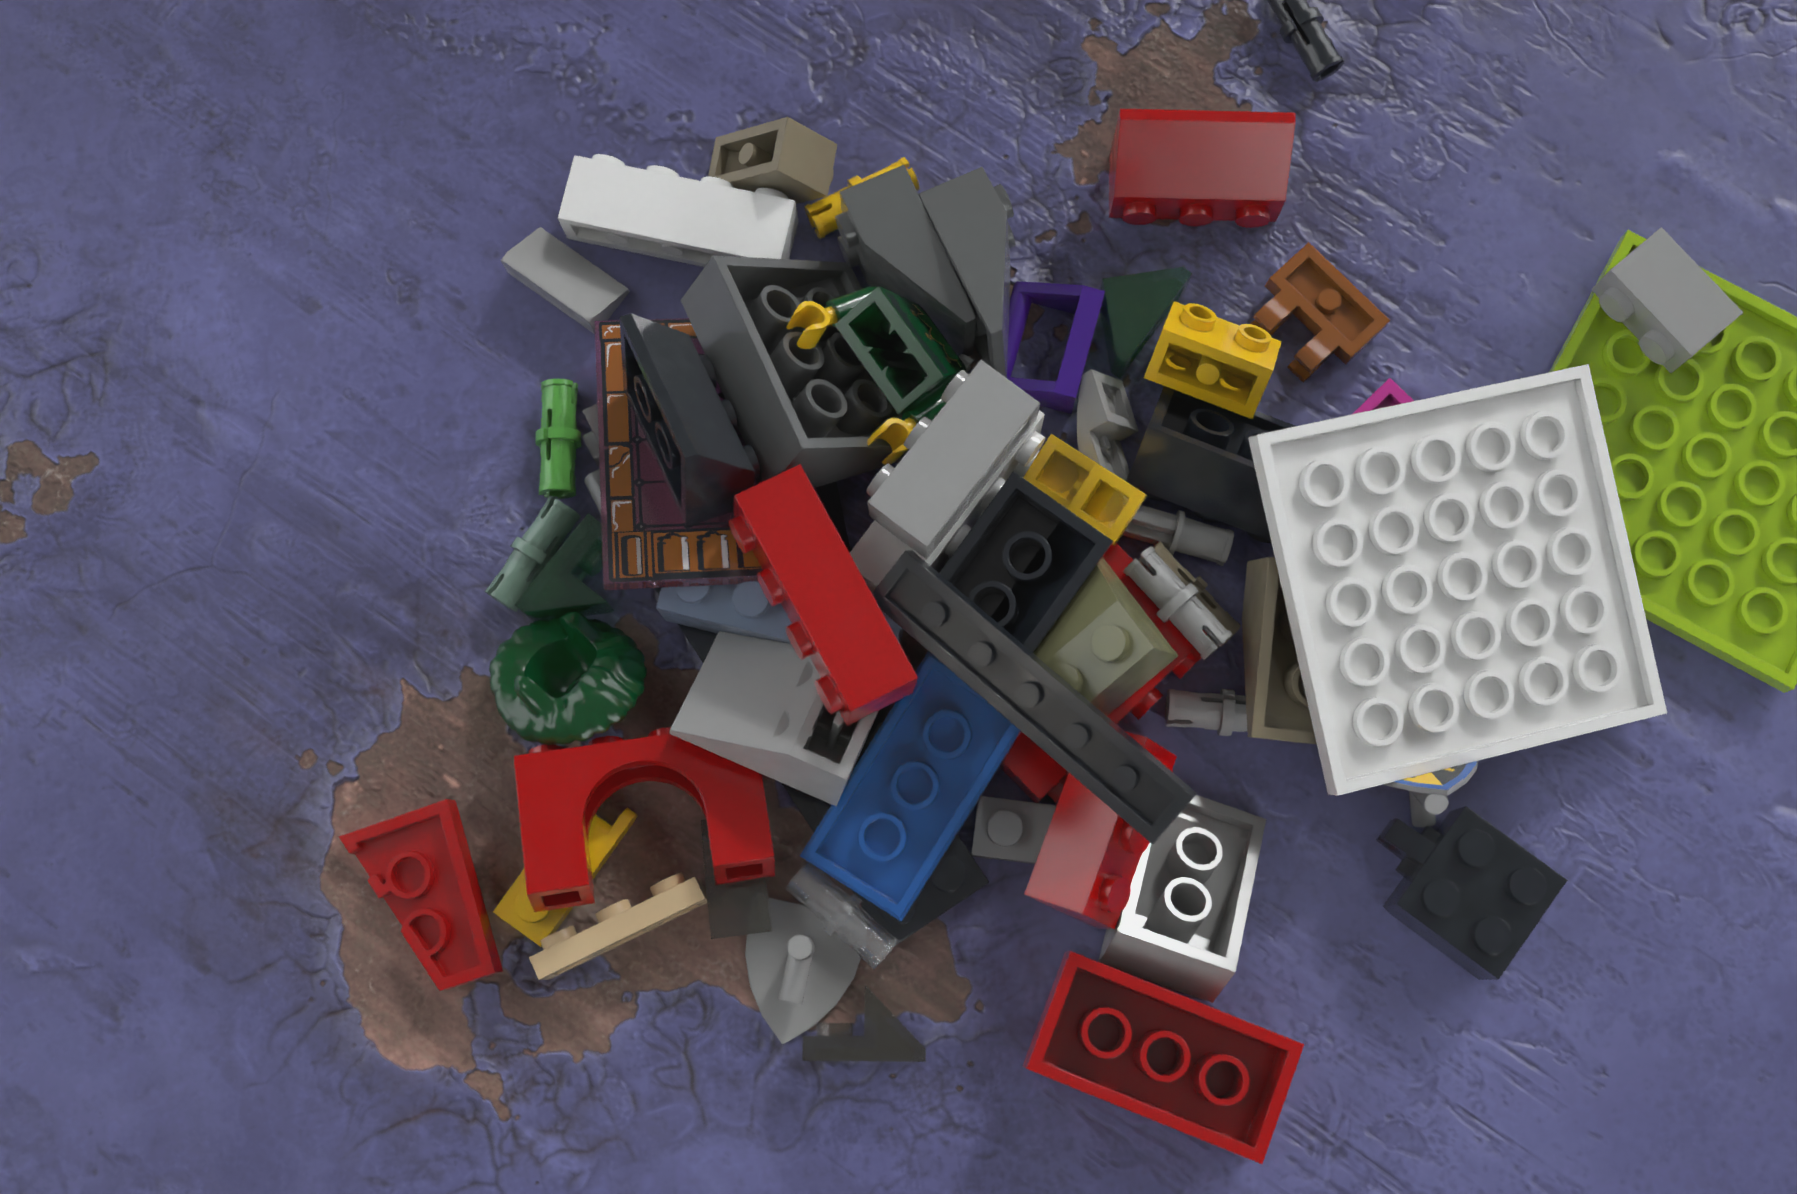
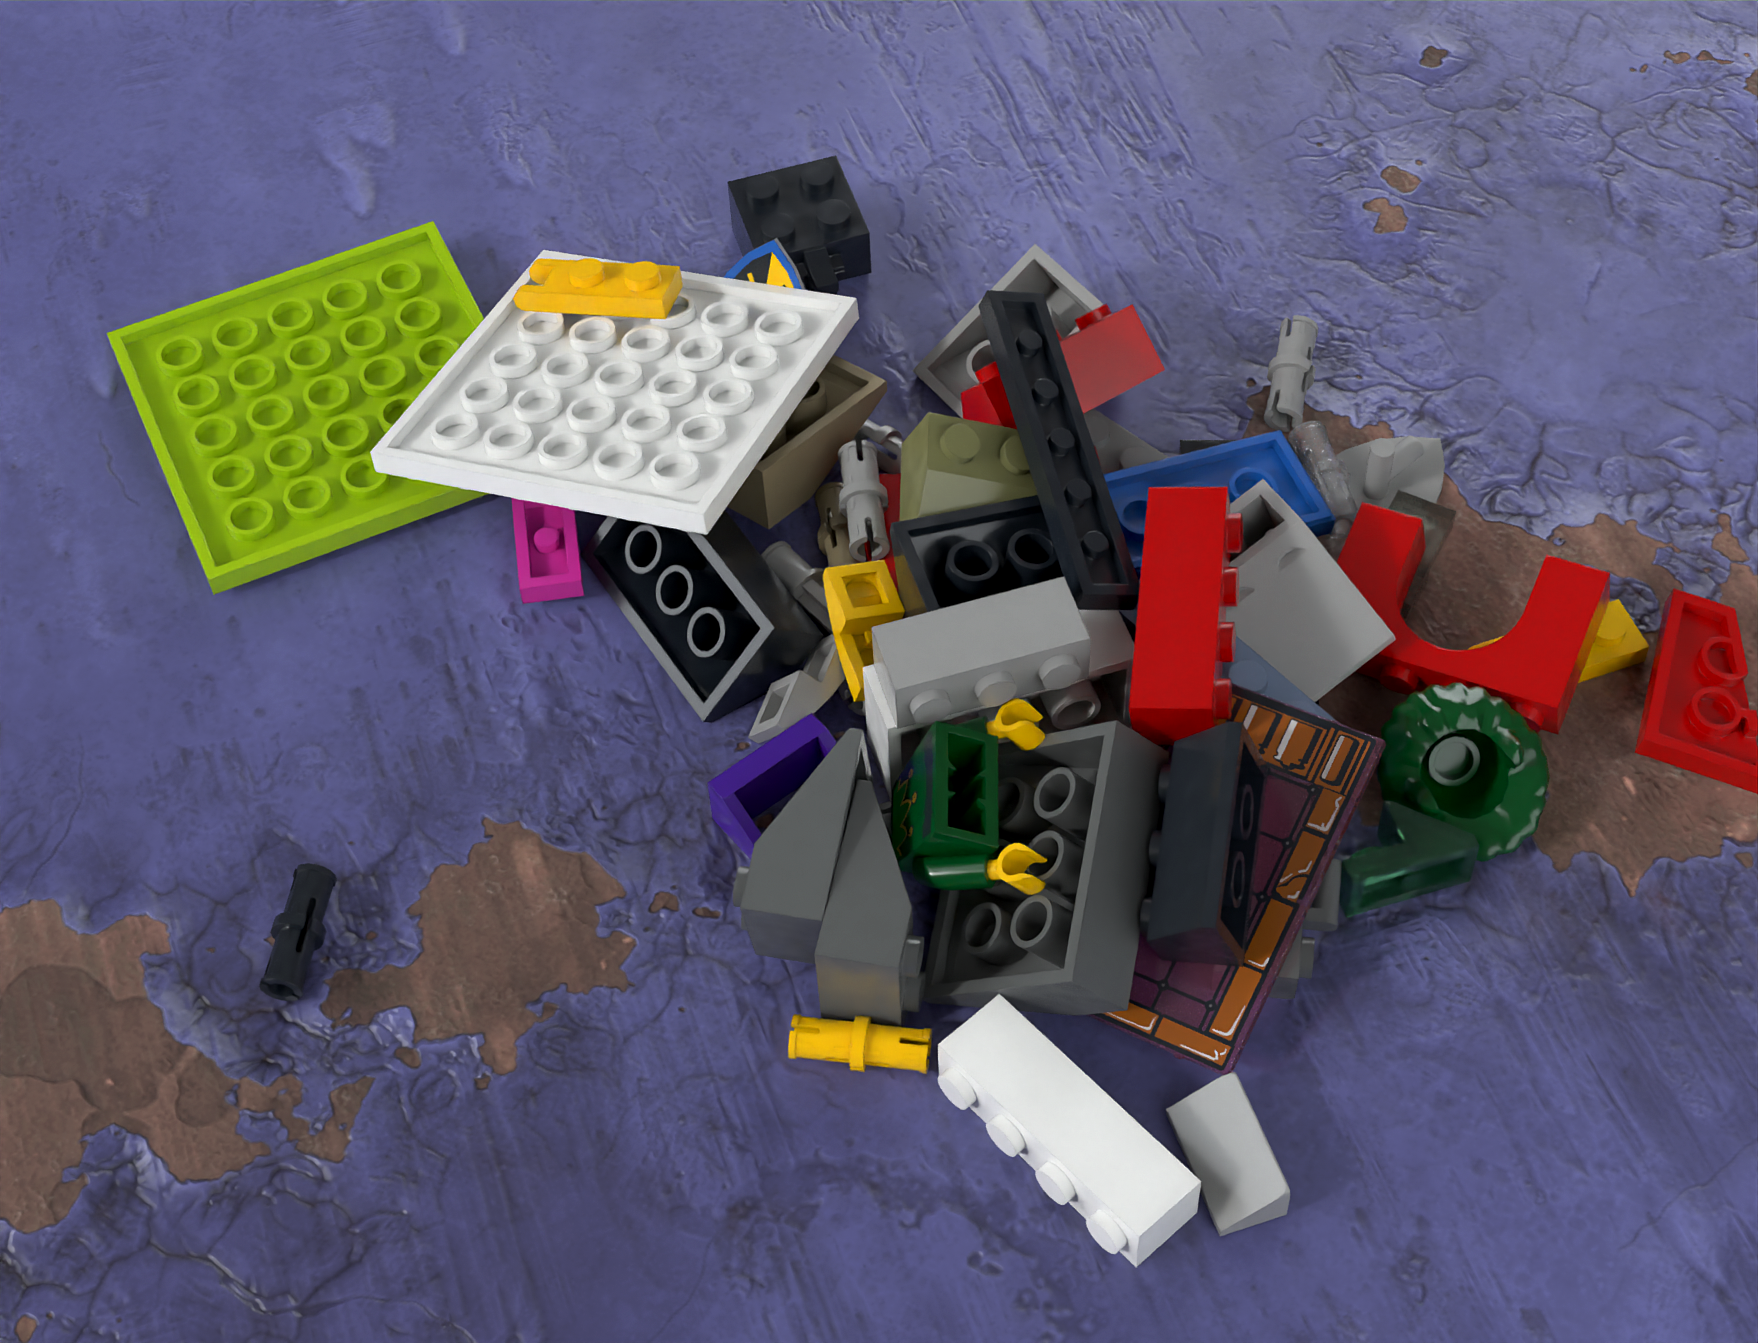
camera: 145 degrees left, 25 degrees down
sand green pin [484,496,581,612] -> none
tan plate [529,872,711,980] -> none
bright green pin [535,378,581,499] -> none
dark tan slope [708,117,838,204] -> none
clear smoke slope [802,986,926,1062] -> none
red brick [1022,951,1305,1164] -> none
clear green slope [1100,267,1192,379] -> none
red slope [1109,108,1296,228] -> none
yellow brick [1144,301,1282,419] -> none
dark orange plate [1250,242,1390,383] -> none
light grey brick [1591,227,1744,373] -> none
none -> yellow hinge [513,258,683,319]
none -> light grey pin [1264,315,1319,432]

